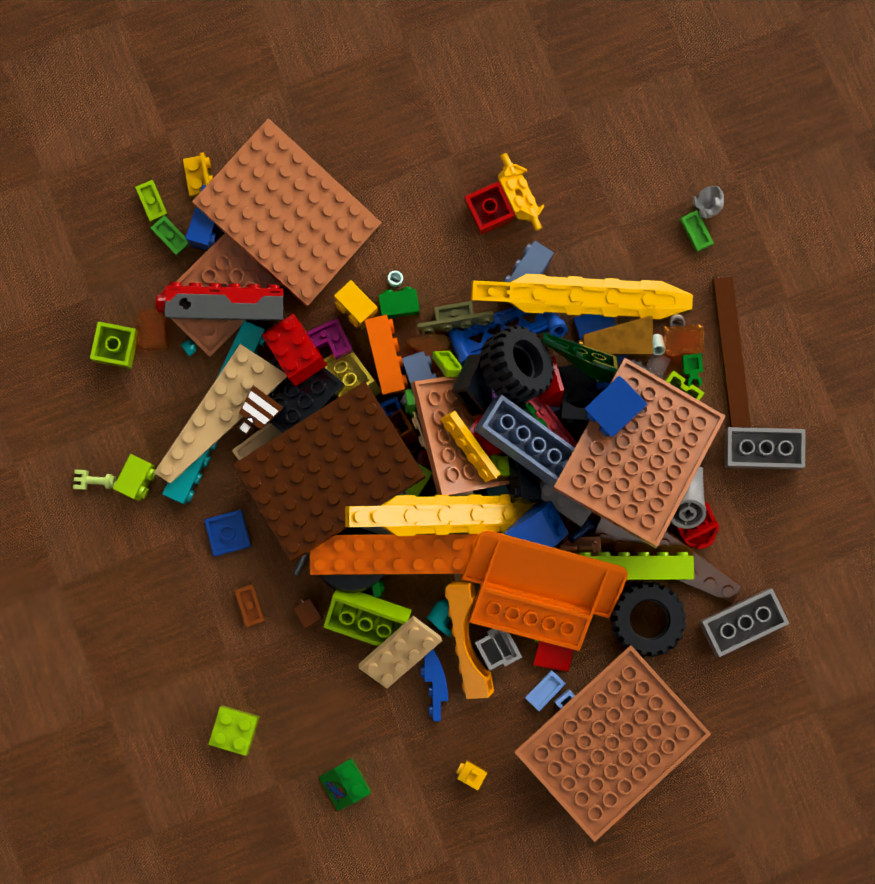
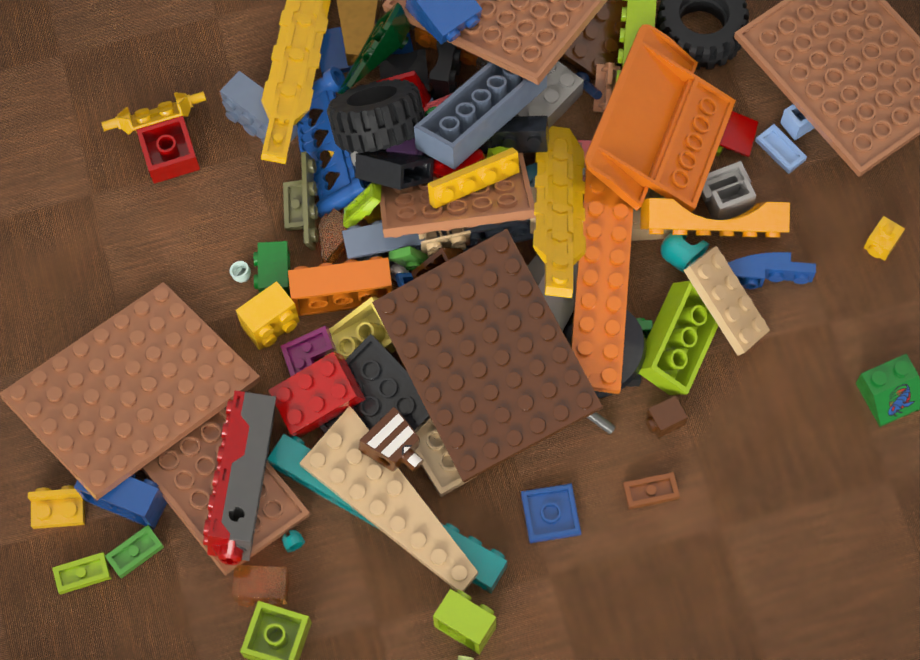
camera: 80 degrees left, 15 degrees down
lime brick [208,706,260,756] -> none
blue slope [503,501,569,547] -> none

